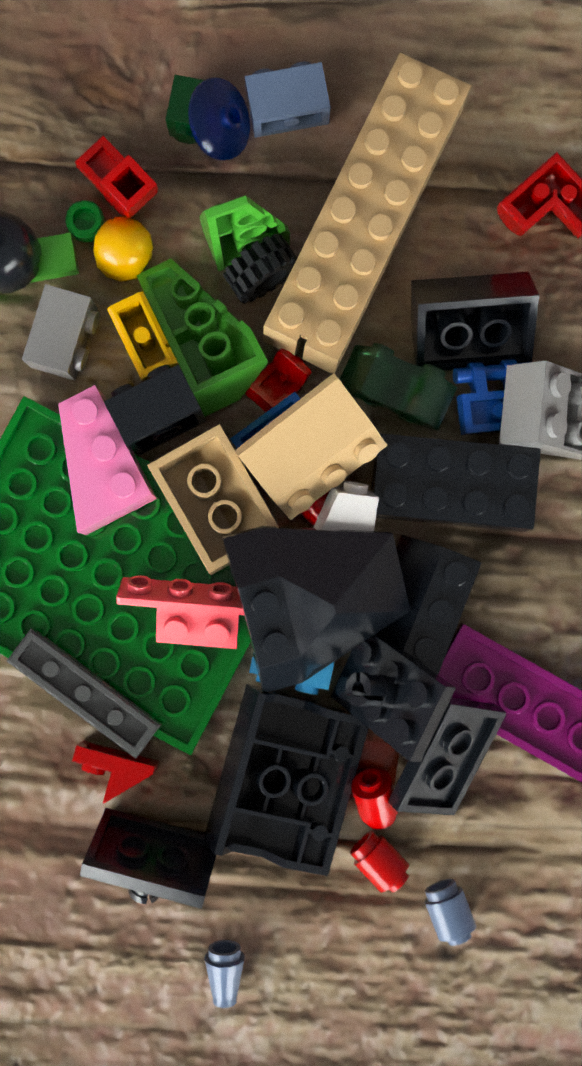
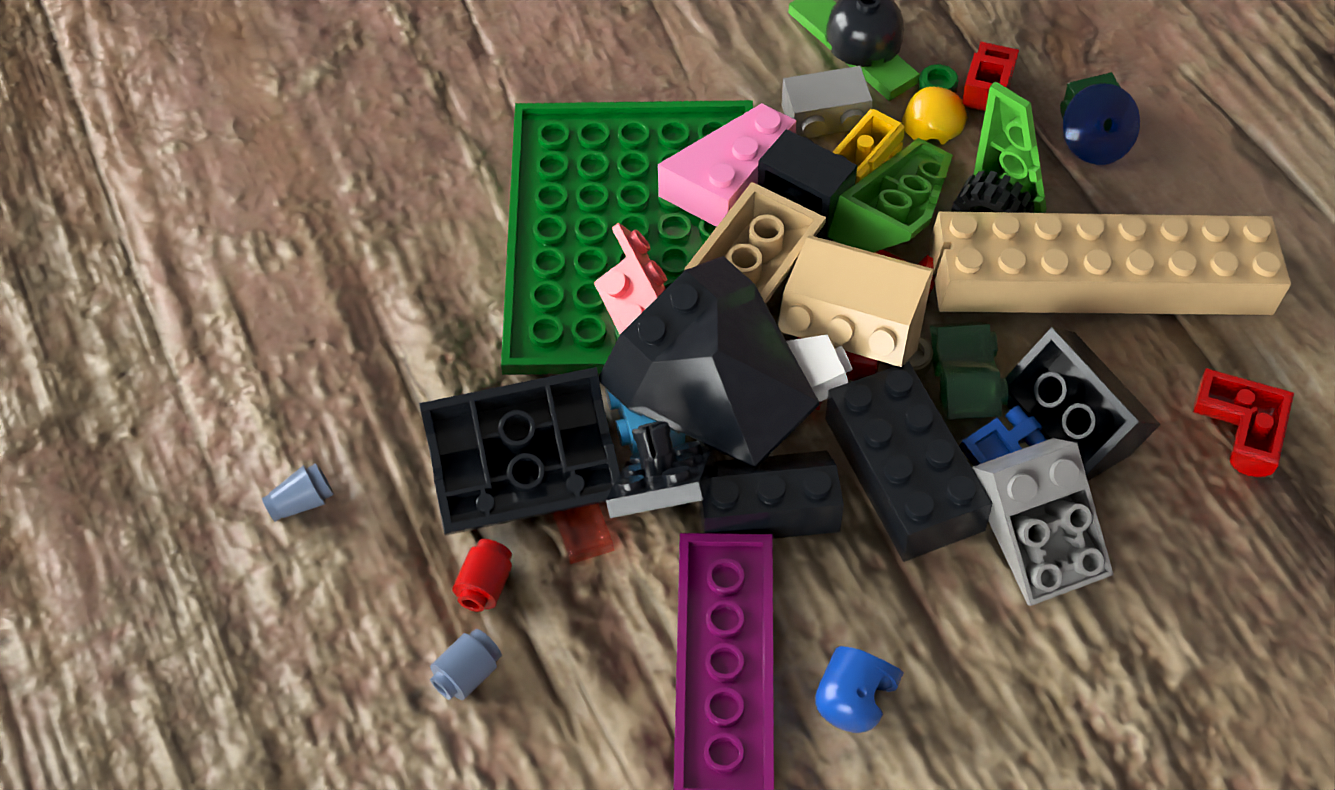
camera: 65 degrees right, 30 degrees down
dark grey tile [7,628,162,758] -> none
red slope [72,740,159,803] -> none
black plate [80,808,216,909] -> none
sand blue brick [245,61,331,138] -> none
red brick [351,768,398,829] -> none
black plate [388,697,507,815] -> none

